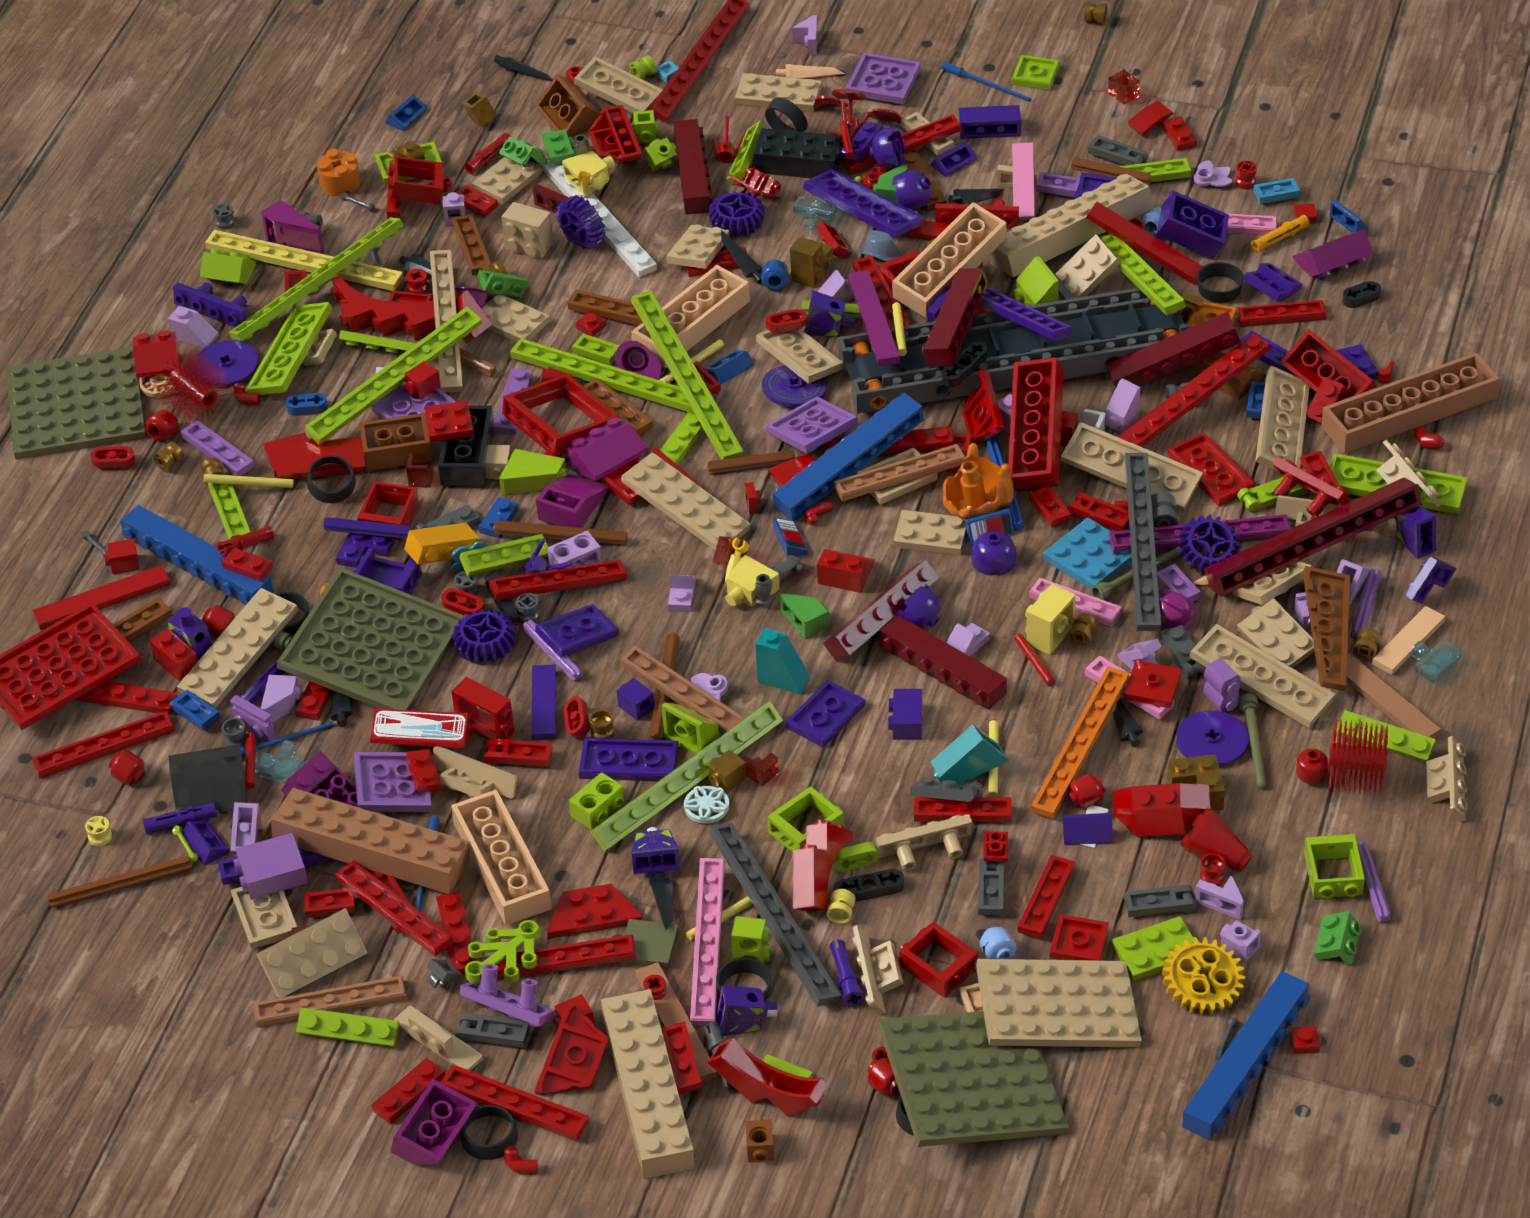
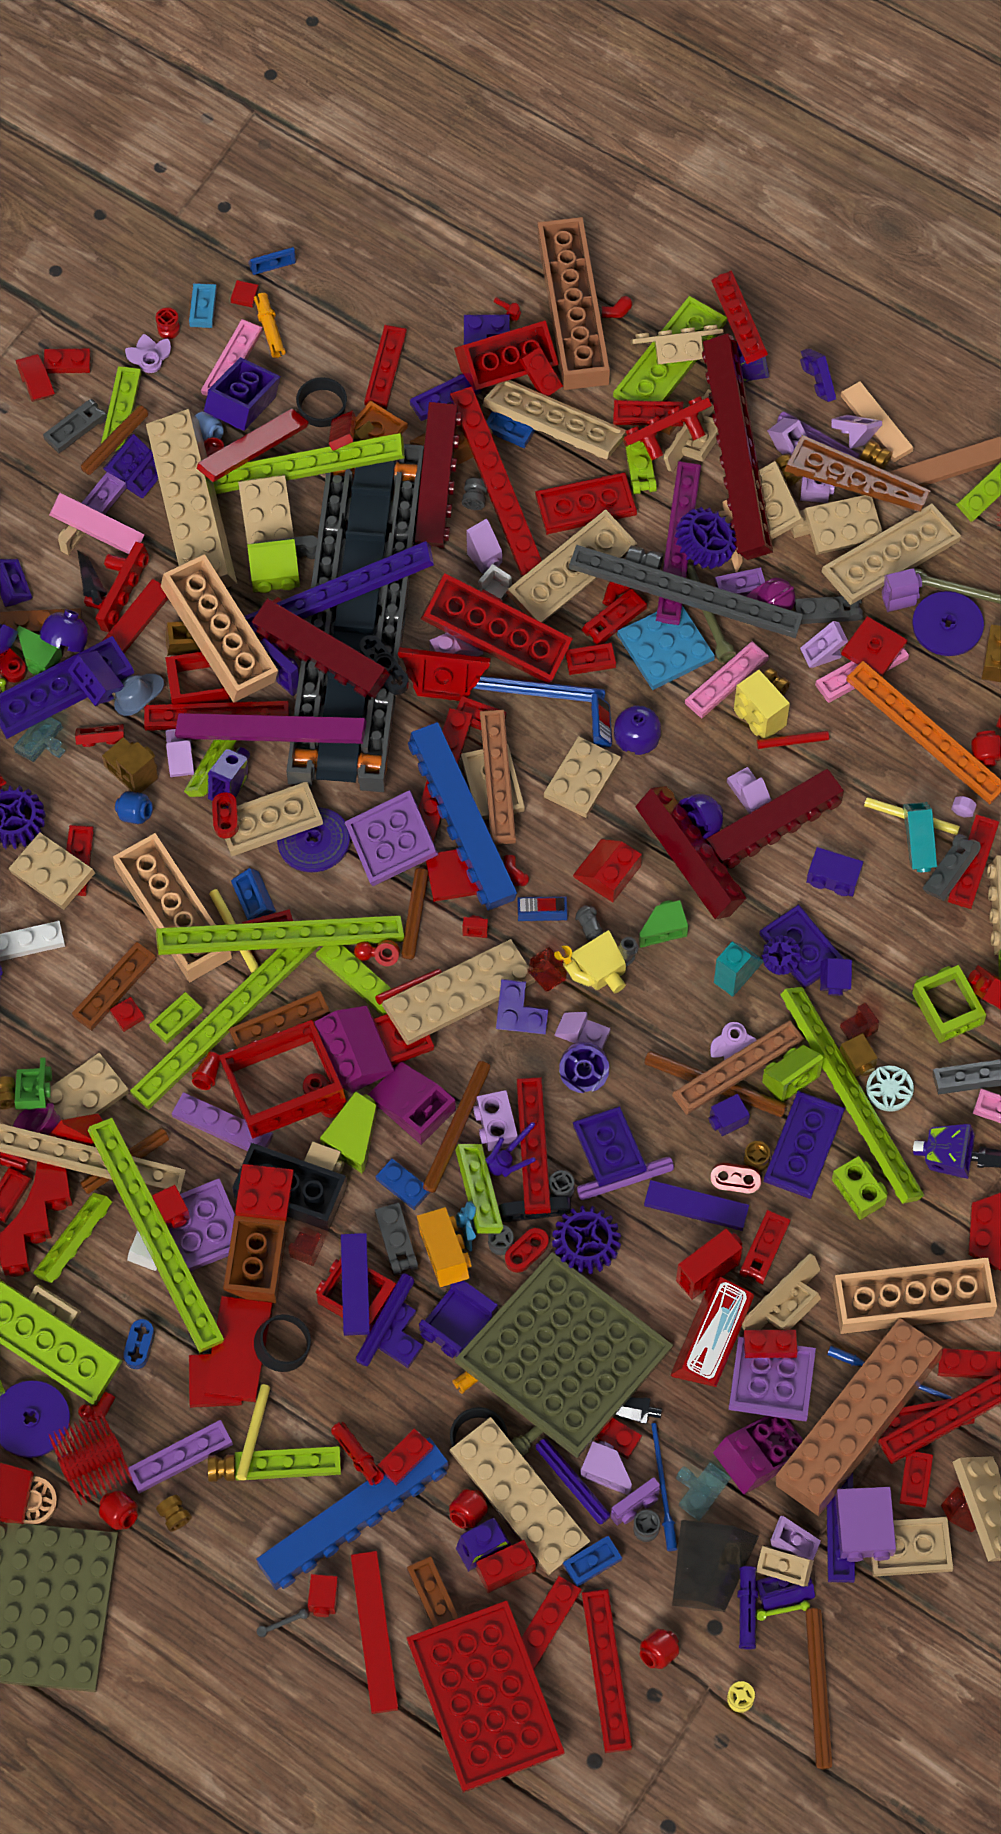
camera: 75 degrees left, 20 degrees up
red plate [90,446,135,468] -> none
red bar [245,732,256,789] -> none
magenta piece [615,340,662,380] -> none
black bar [721,230,762,284] -> none
light yellow bar [892,302,907,356] -> none
orange piece [943,443,1014,519] -> none
black bar [1112,698,1143,747] -> none
dark purple slope [1243,263,1303,301] -> none
magenta slope [1293,229,1373,278] -> none
black beam [1342,281,1381,308] -> none
clear light blue plate [1411,639,1462,683] -> none
none -> dark purple hinge [68,651,124,706]
none -> red tile [329,410,356,450]
none -> dark purple tile [341,1233,370,1336]
none -> red plate [354,940,400,966]
none -> dark purple plate [496,979,549,1034]
none -> dark purple cylinder [559,1042,609,1093]
none -> red plate [711,270,768,364]
none -> tan plate [756,1546,814,1587]
none -> dark purple gear [761,935,801,975]
none -> dark purple brick [820,958,852,996]
none -> lavender slope [832,415,882,449]
none -> lavender tile [951,796,977,818]

